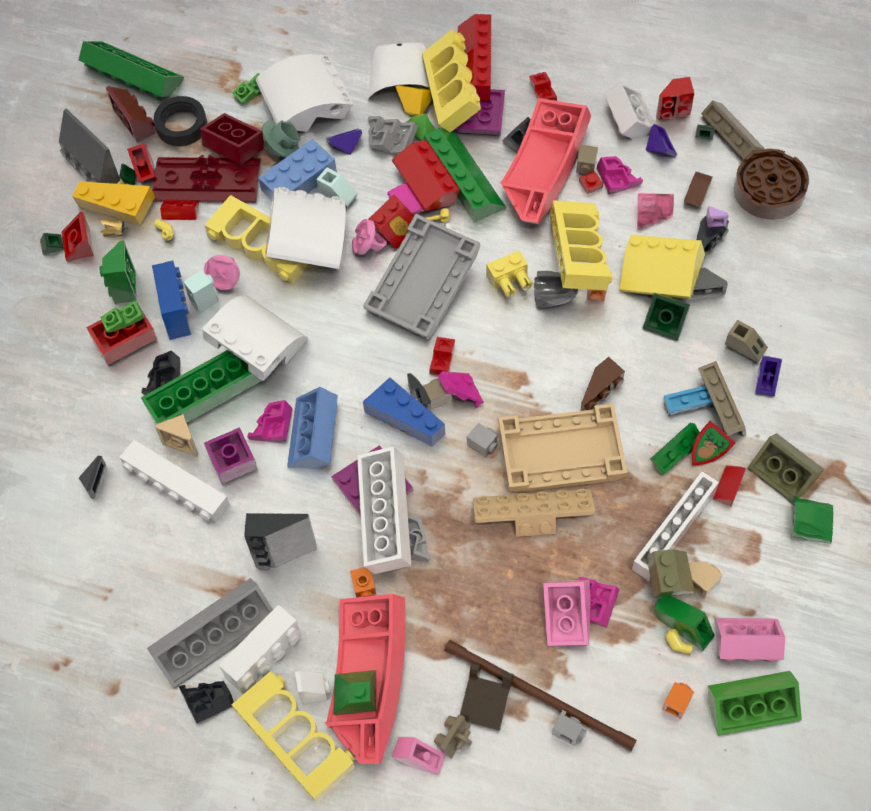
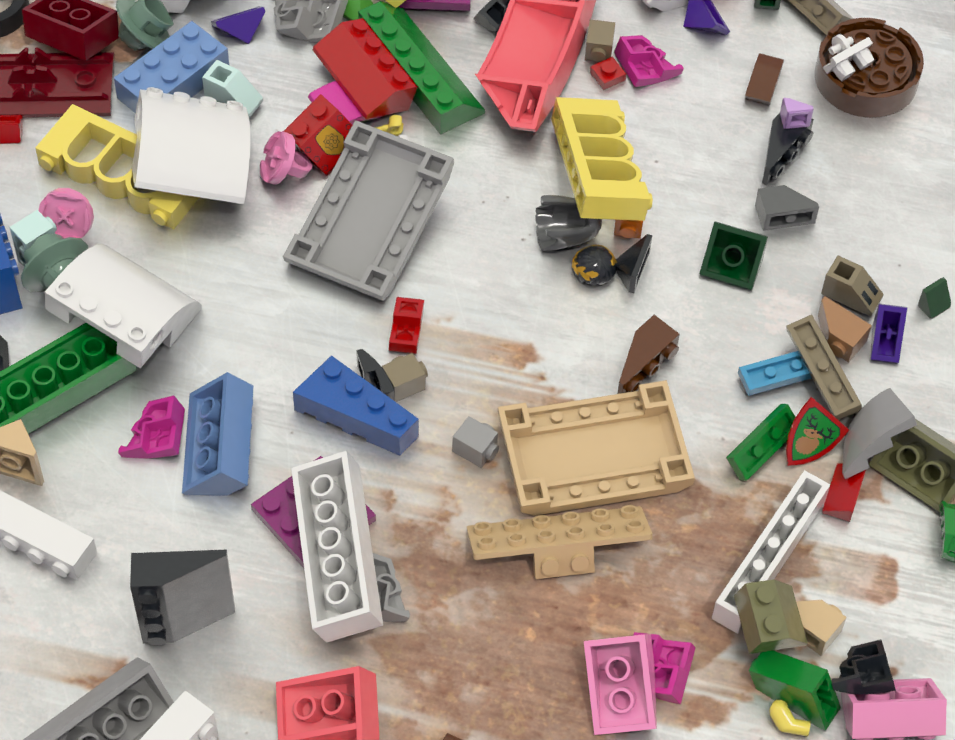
camera: 10 degrees left, 5 degrees down
magenta brick [204,427,258,484] -> none
orange brick [350,567,377,597] -> none
dark pink wing [438,372,484,407] -> none
light yellow brick [486,251,533,297] -> none
light yellow slope [619,235,705,299] -> none
clear pink slope [637,193,674,230] -> none
none -> sand green helmet [21,234,88,293]
none -> black hair [572,244,617,286]
none -> black slope [616,234,653,294]
none -> medium nougat slope [818,296,872,363]
none -> white hips [823,34,875,81]
none -> black slope [831,639,896,694]
none -> light grey slope [842,388,917,479]
none -> dark green slope [918,277,951,319]

